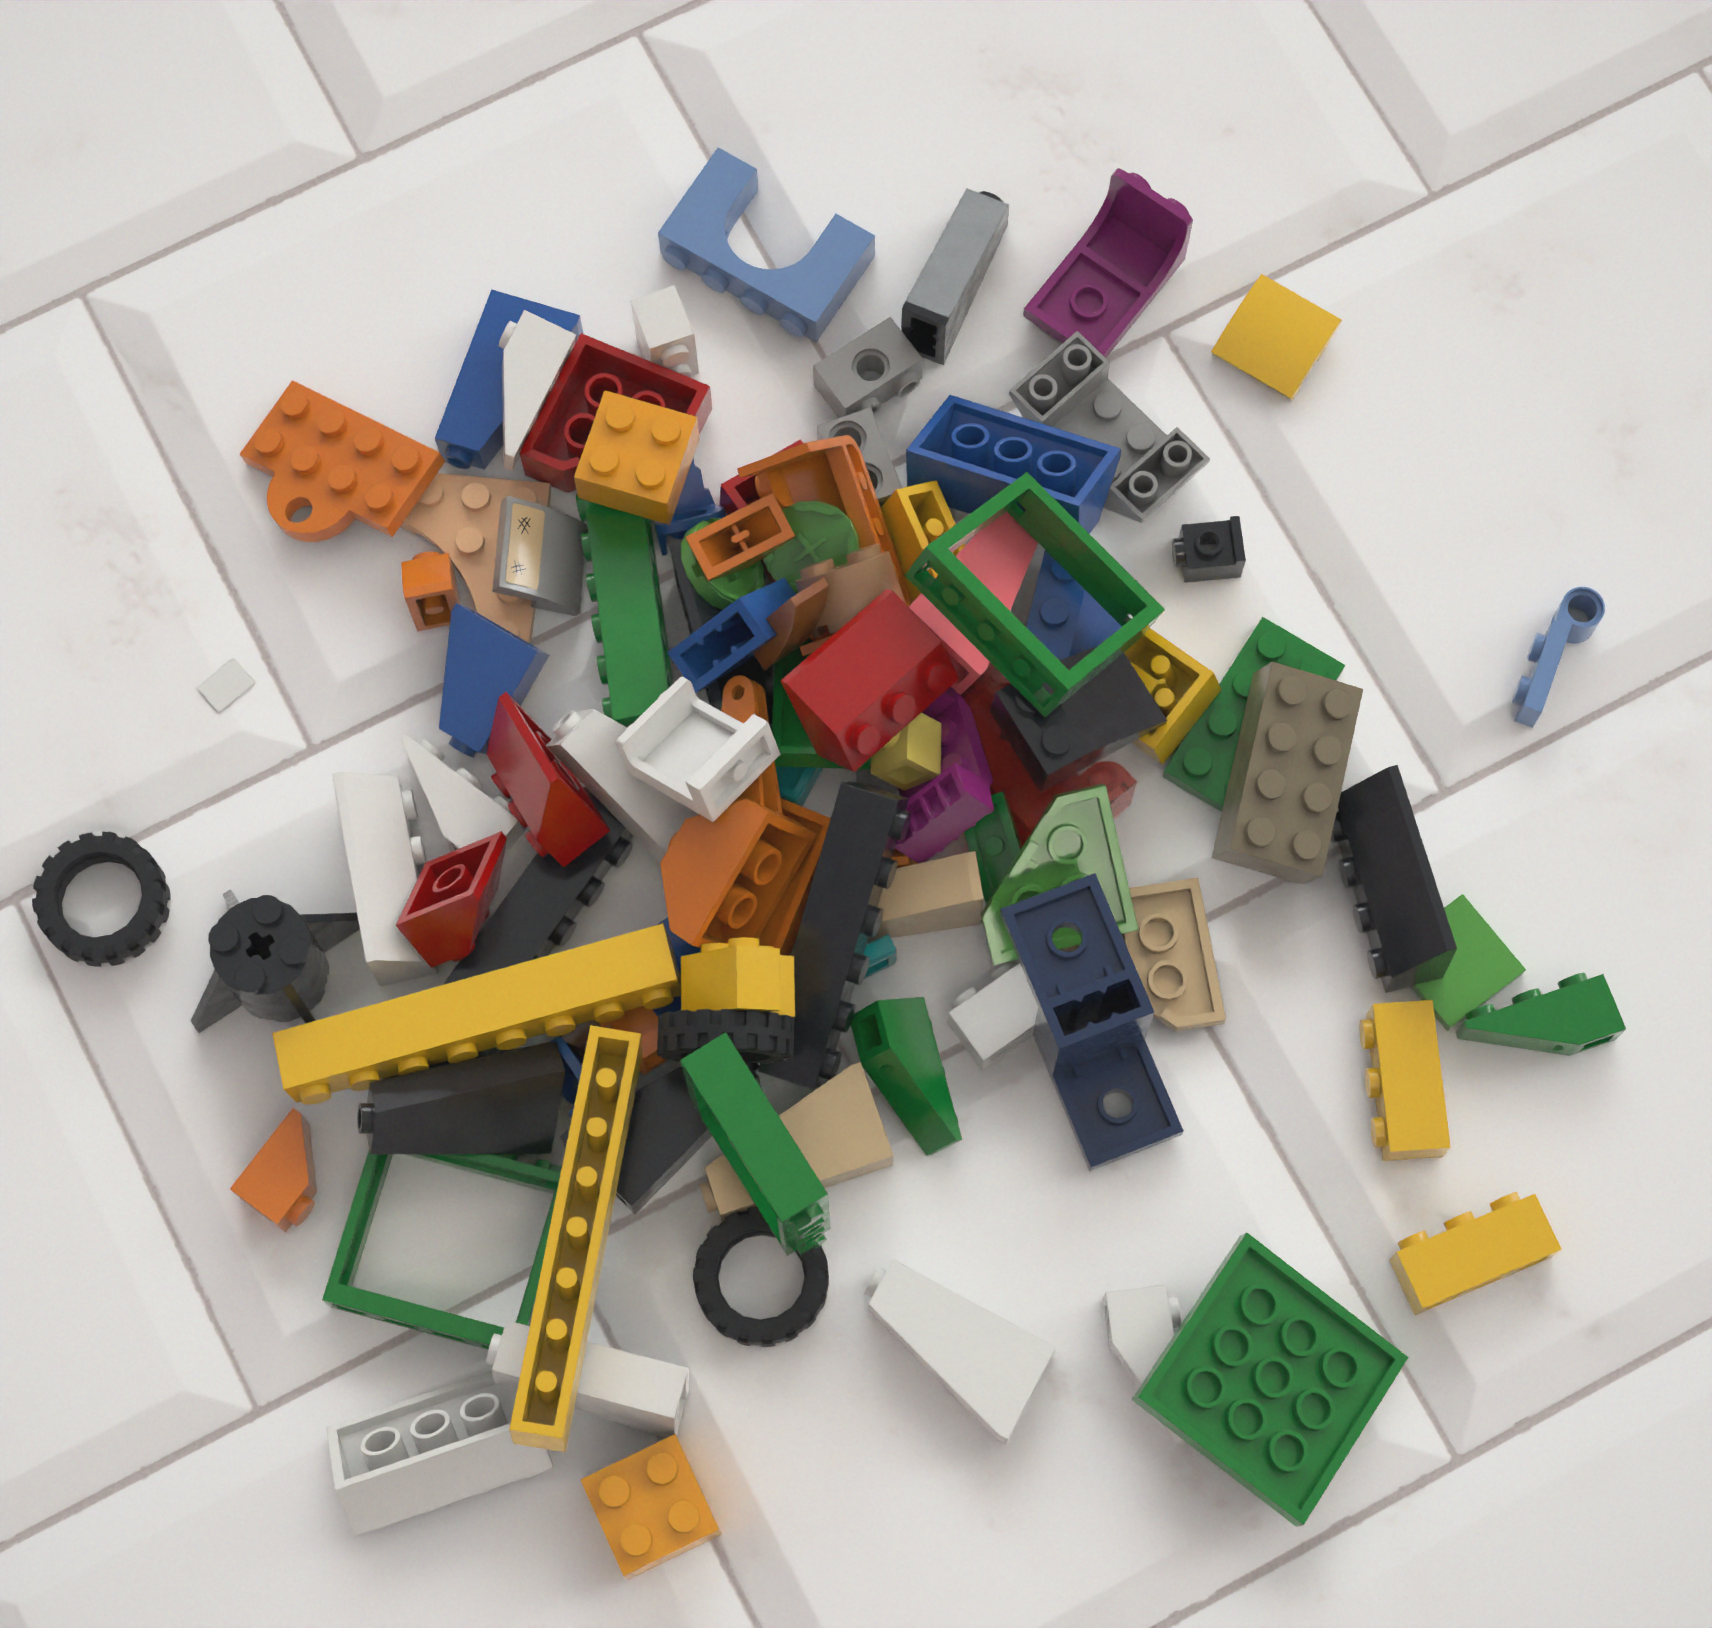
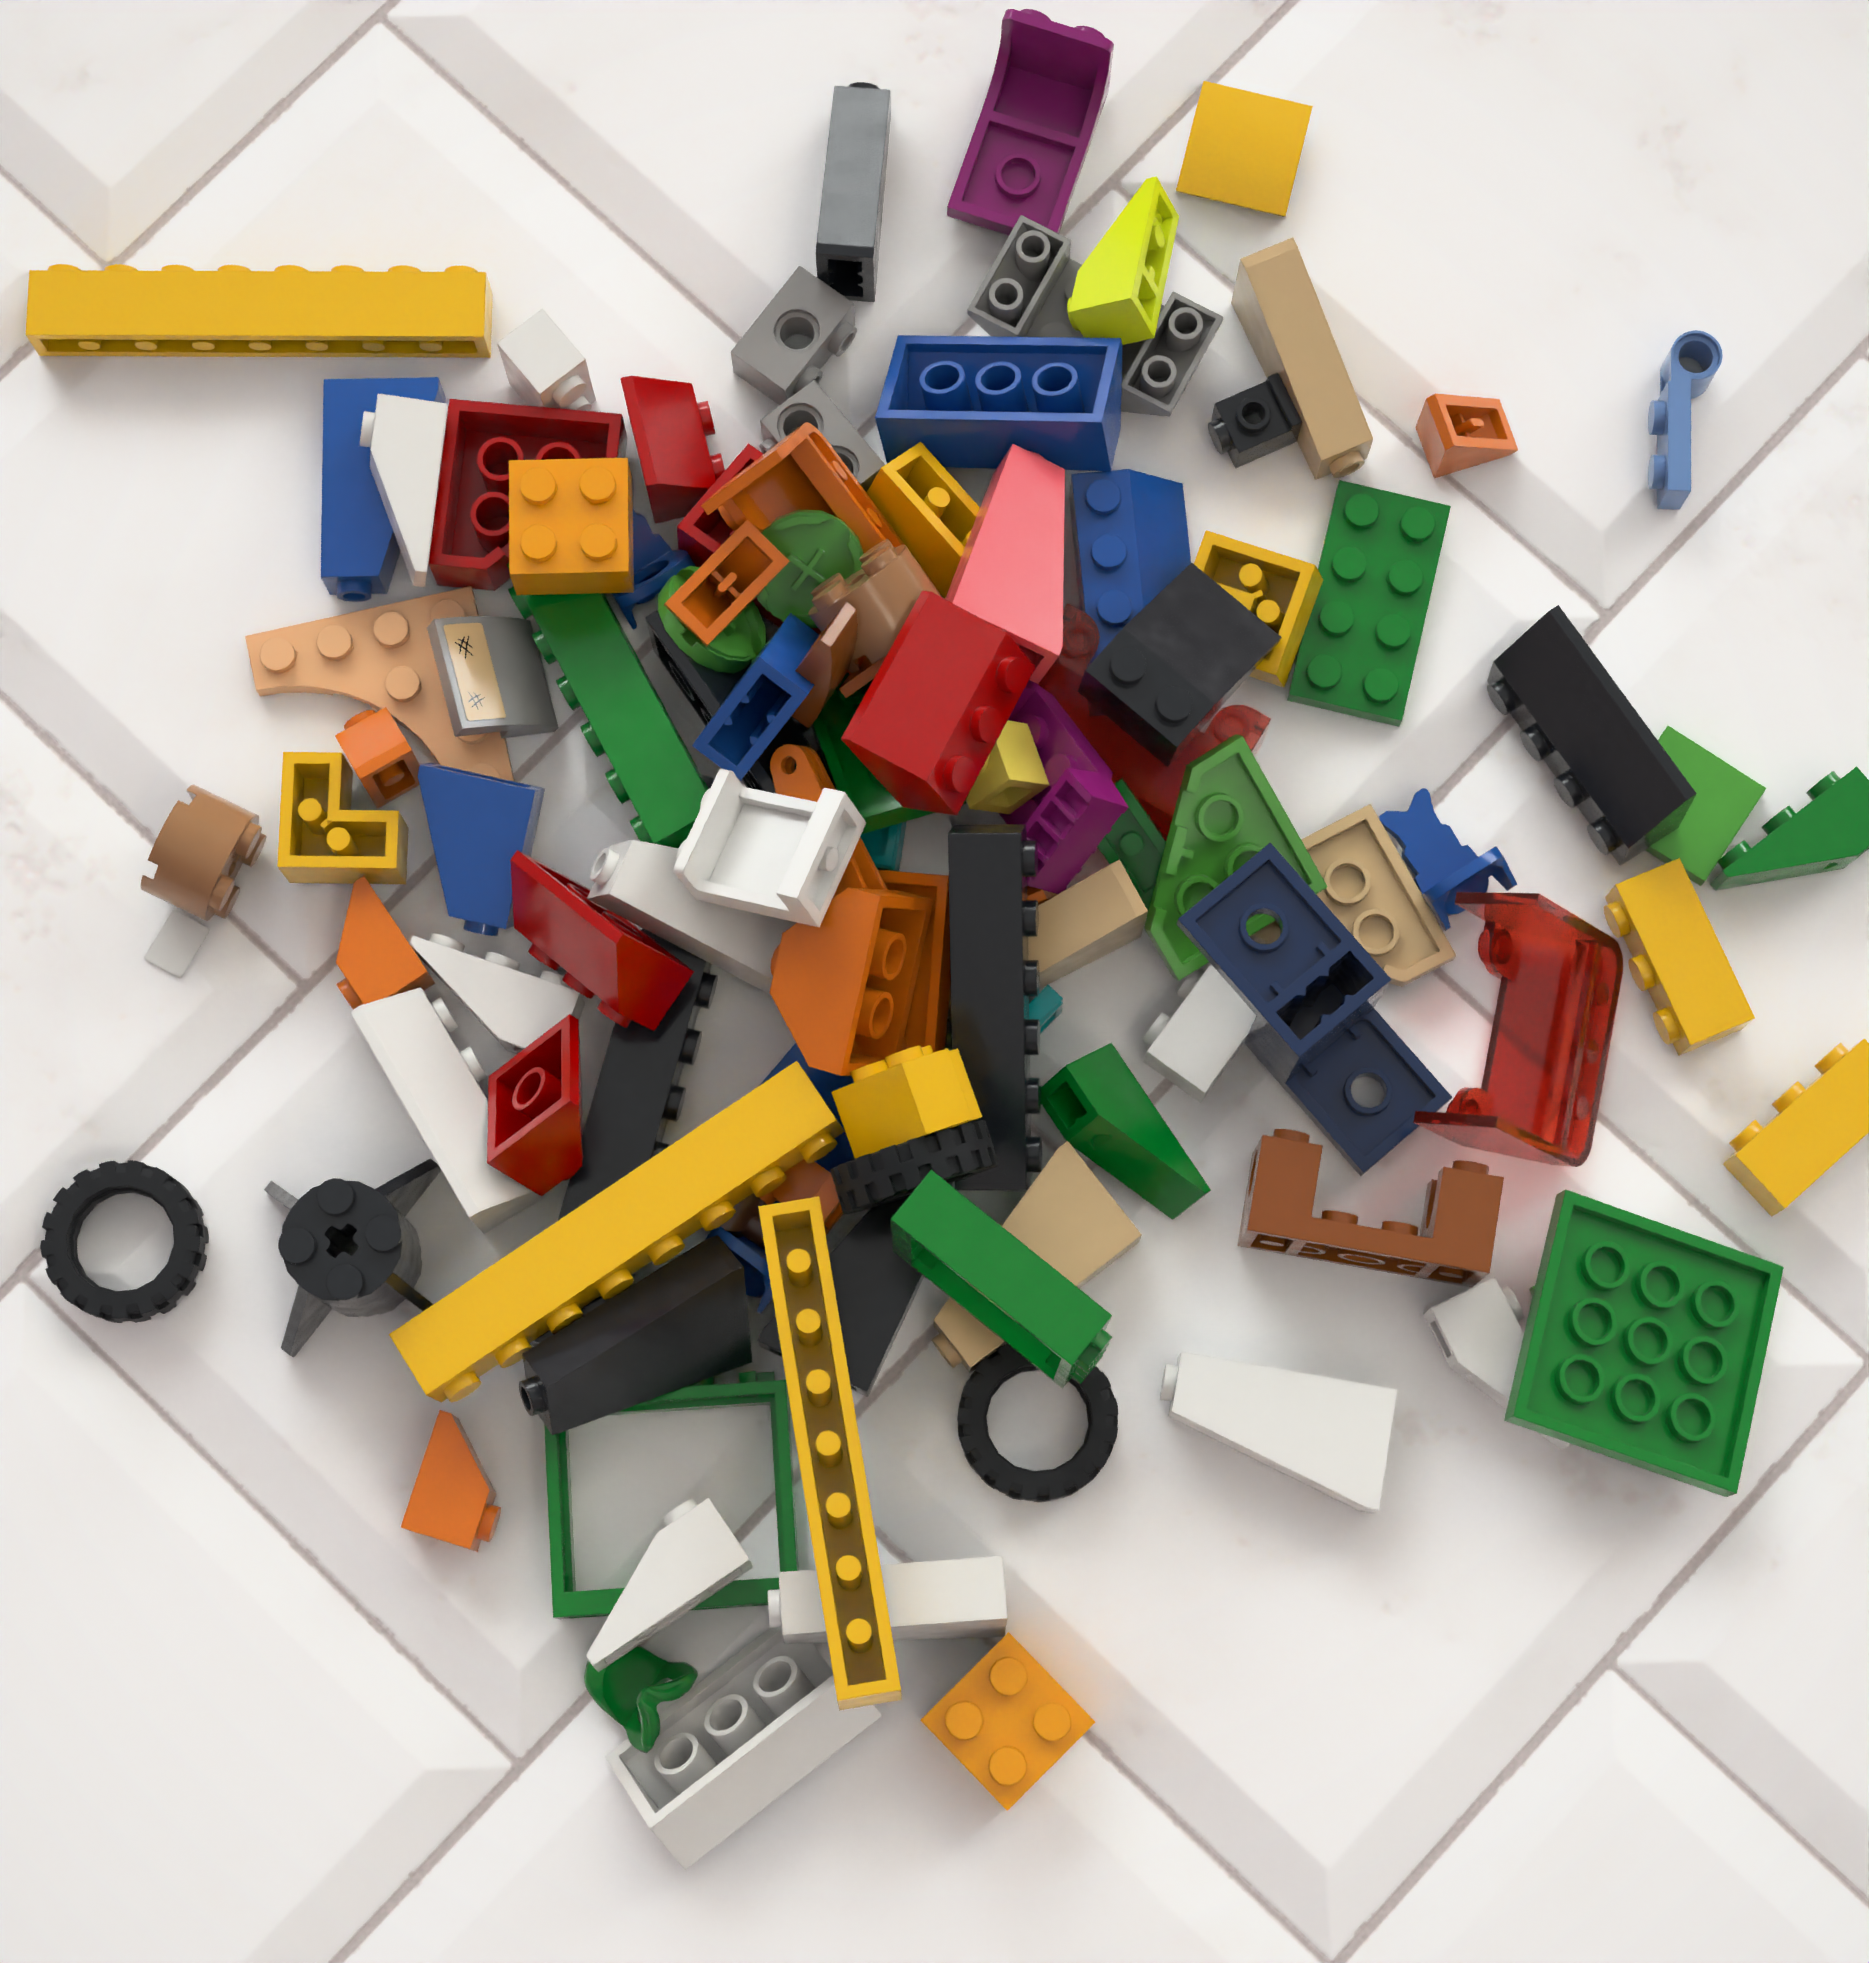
camera: 20 degrees left, 5 degrees up
orange plate [239,380,445,542] -> none
medium blue arch [658,147,875,342] -> none
green window [904,472,1165,718] -> none
dark tan brick [1212,662,1363,884] -> none
none -> yellow brick [26,264,493,358]
none -> medium nougat brick [140,784,267,921]
none -> yellow brick [277,752,409,884]
none -> orange slope [336,876,435,1009]
none -> green piece [584,1645,698,1753]
none -> white slope [586,1498,753,1672]
none -> red slope [620,375,725,524]
none -> neon yellow slope [1067,176,1179,345]
none -> tan slope [1231,237,1373,480]
none -> dark orange plate [1237,1129,1504,1288]
none -> blue hair [1379,788,1517,931]
none -> clear red windscreen [1413,892,1623,1167]
none -> orange slope [1415,393,1518,479]

